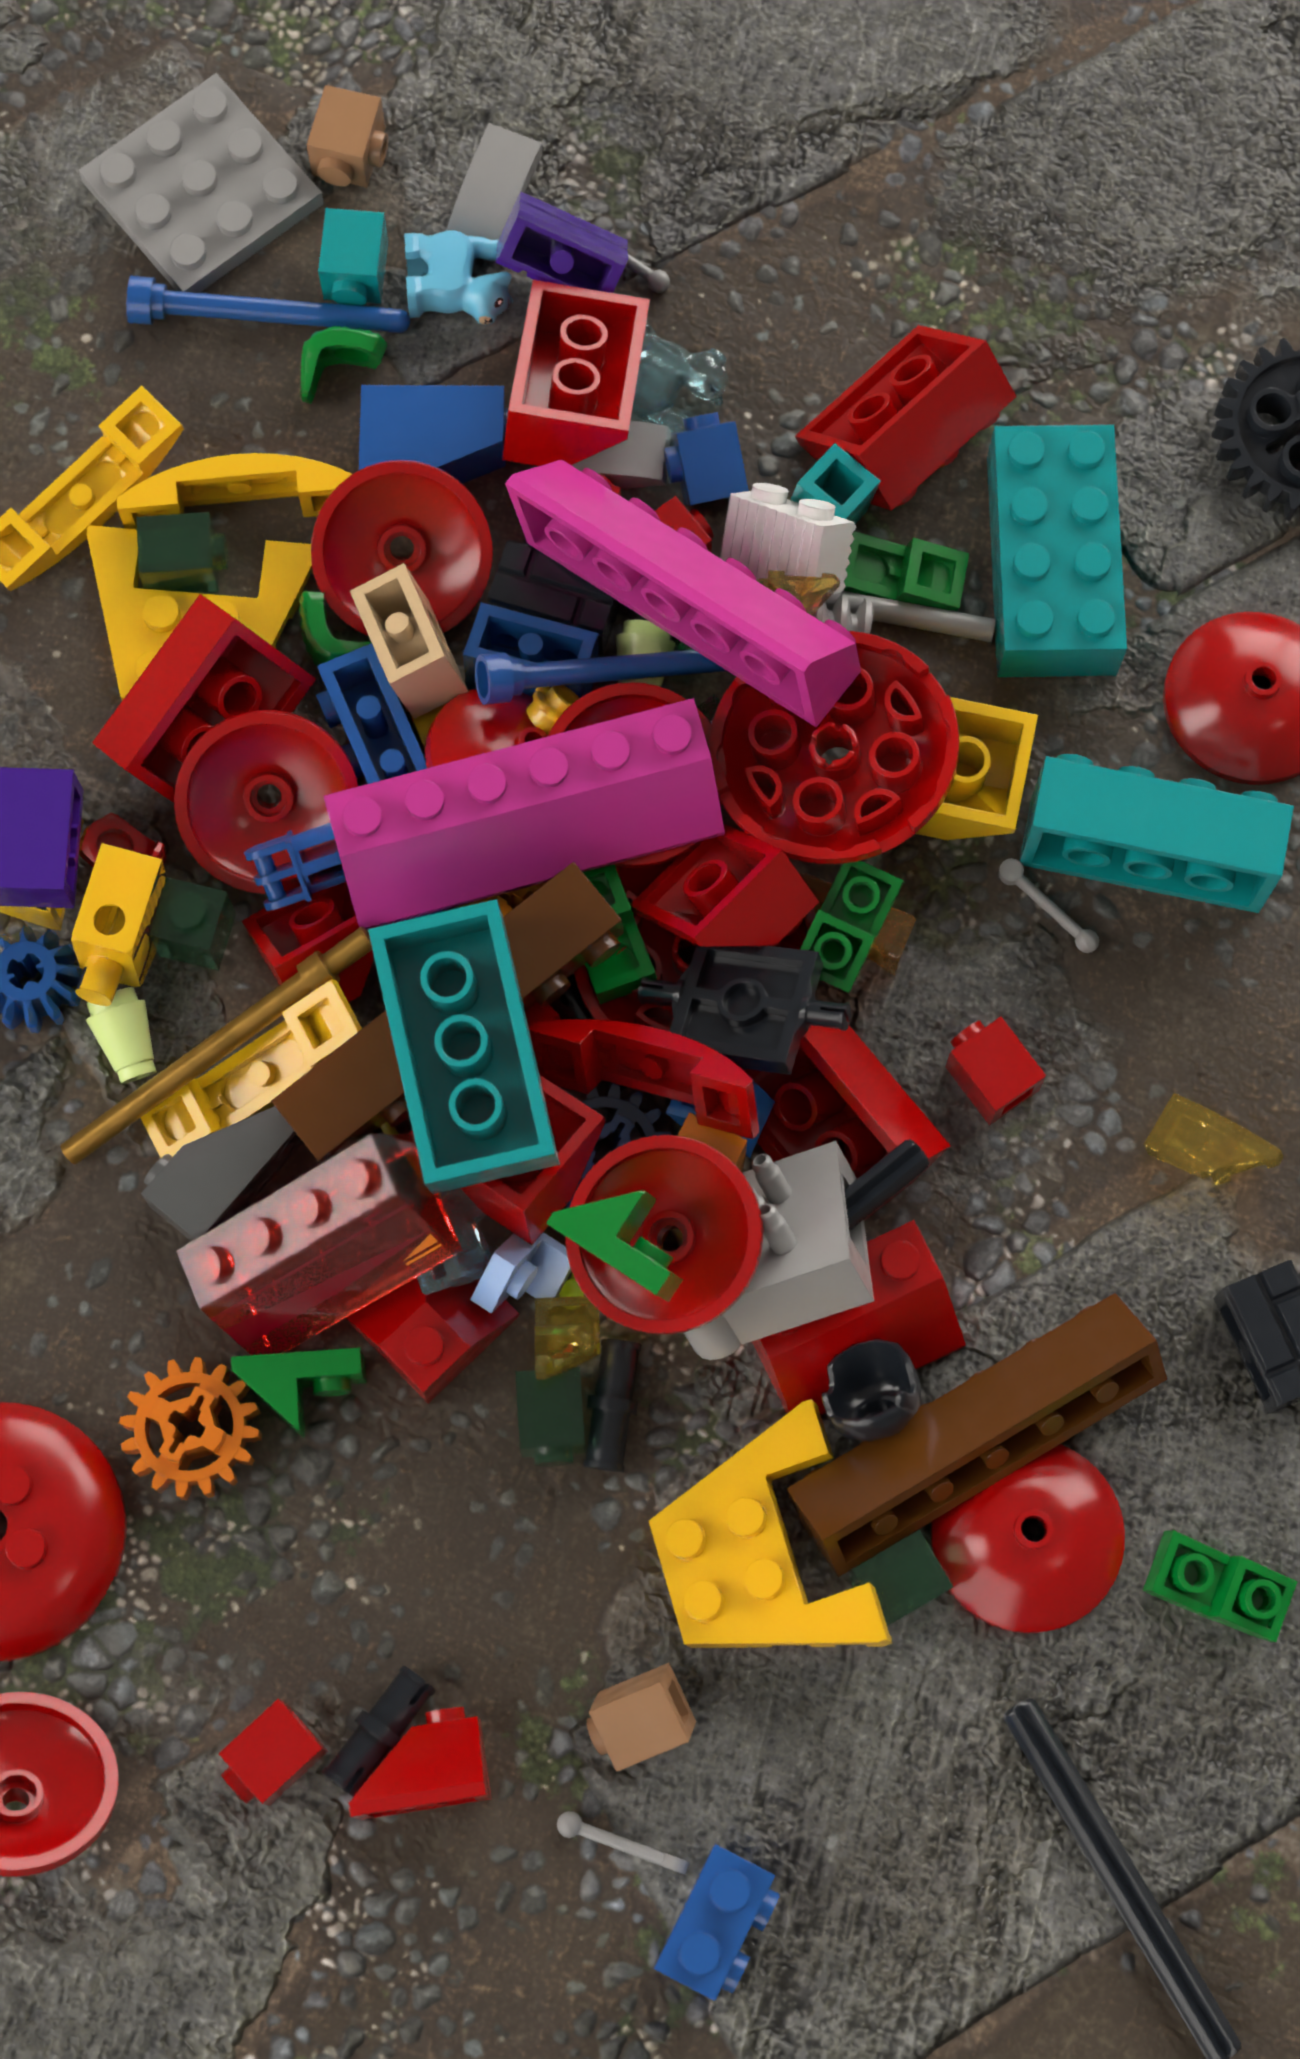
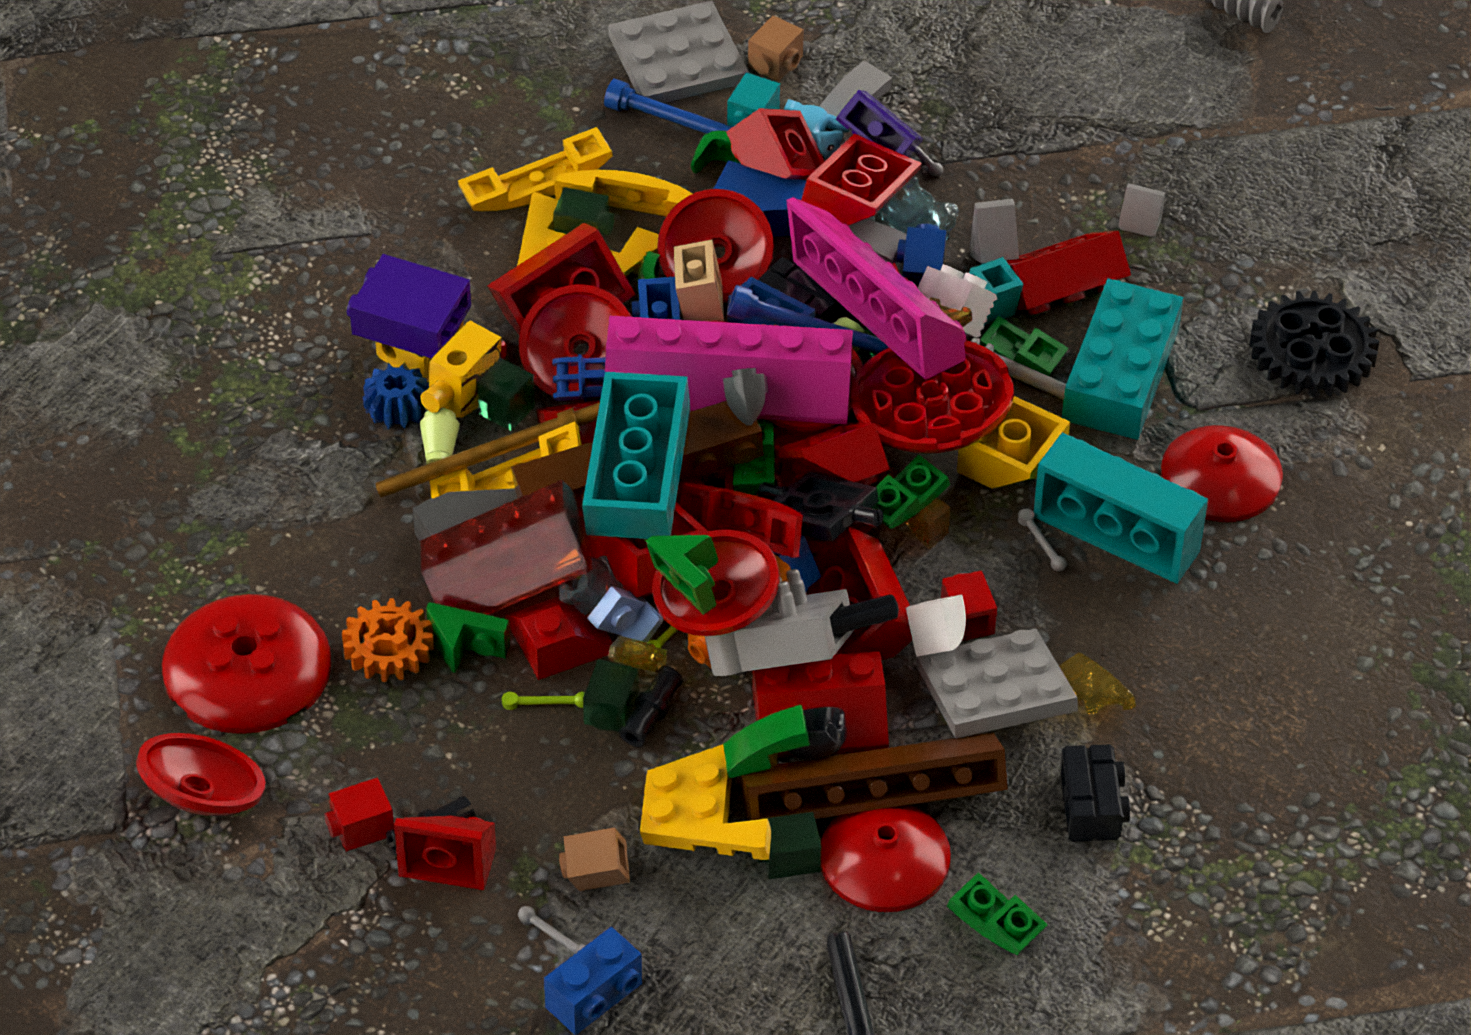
camera: 20 degrees right, 25 degrees down
none -> lime hinge [502,691,591,710]
none -> dark grey plate [723,368,769,426]
none -> green slope [723,705,810,778]
none -> red slope [726,108,825,179]
none -> white brick [906,594,966,657]
none -> light grey plate [916,628,1078,739]
none -> light grey slope [969,199,1019,263]
none -> light grey slope [1118,183,1165,237]

